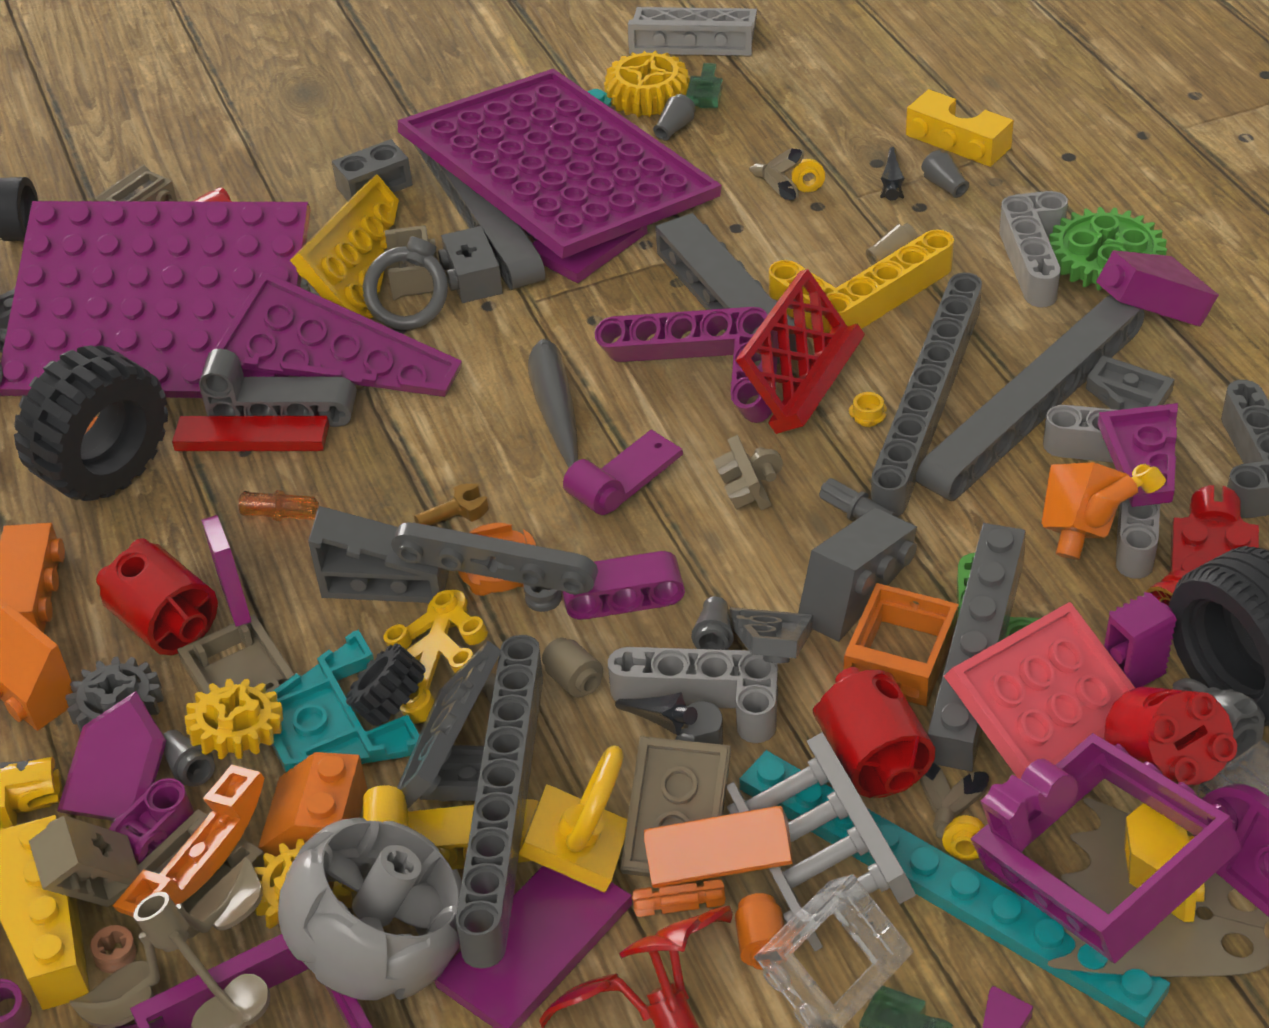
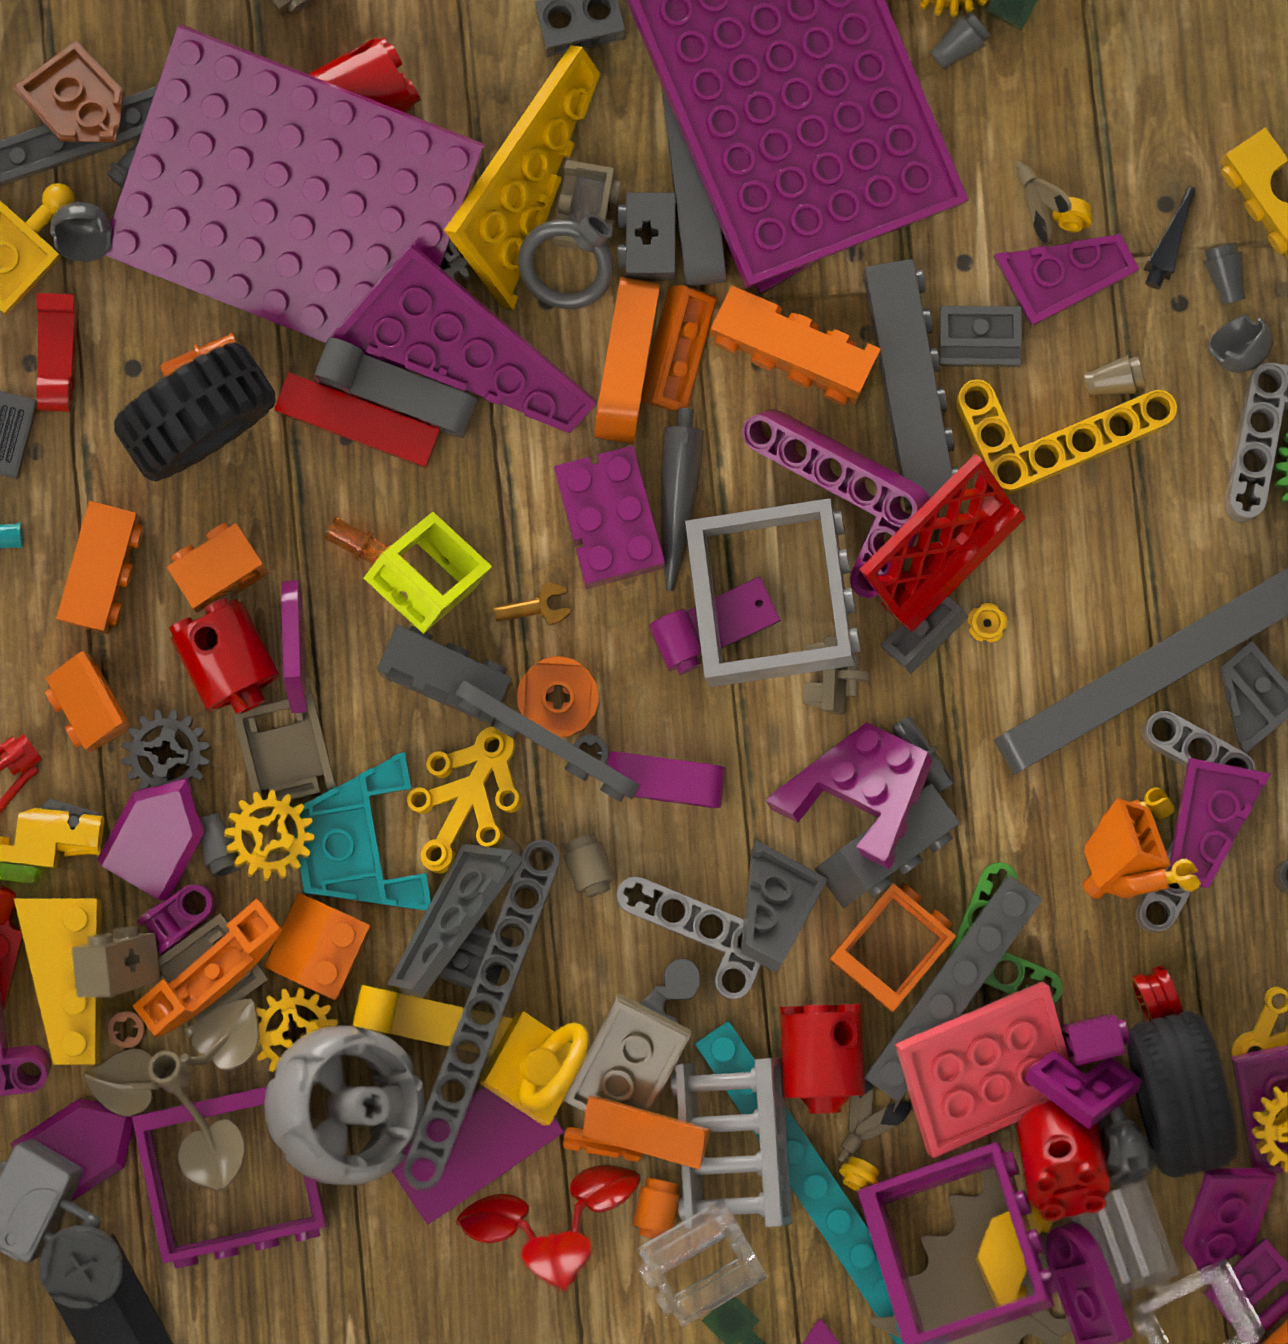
camera: 10 degrees right, 40 degrees up
black tyre [346,643,426,726] -> none
black piece [615,692,698,735] -> none
dark grey cone [691,596,734,650] -> none
dark grey beam [871,272,982,517] -> none
magenta leg [980,759,1078,853] -> none
red plate [1170,485,1259,572] -> none
none -> orange brick [167,523,269,612]
none -> neon yellow window [363,512,492,634]
none -> magenta piece [554,445,665,589]
none -> orange beam [594,277,660,444]
none -> orange slope [641,285,717,412]
none -> light grey window [685,498,861,687]
none -> orange wedge [709,285,881,406]
none -> magenta wing [766,722,933,870]
none -> dark grey plate [881,597,968,674]
none -> dark grey plate [939,306,1022,367]
none -> magenta wing [993,234,1140,327]
none -> magenta plate [1025,1050,1142,1129]
none -> dark grey hair [1208,315,1274,373]

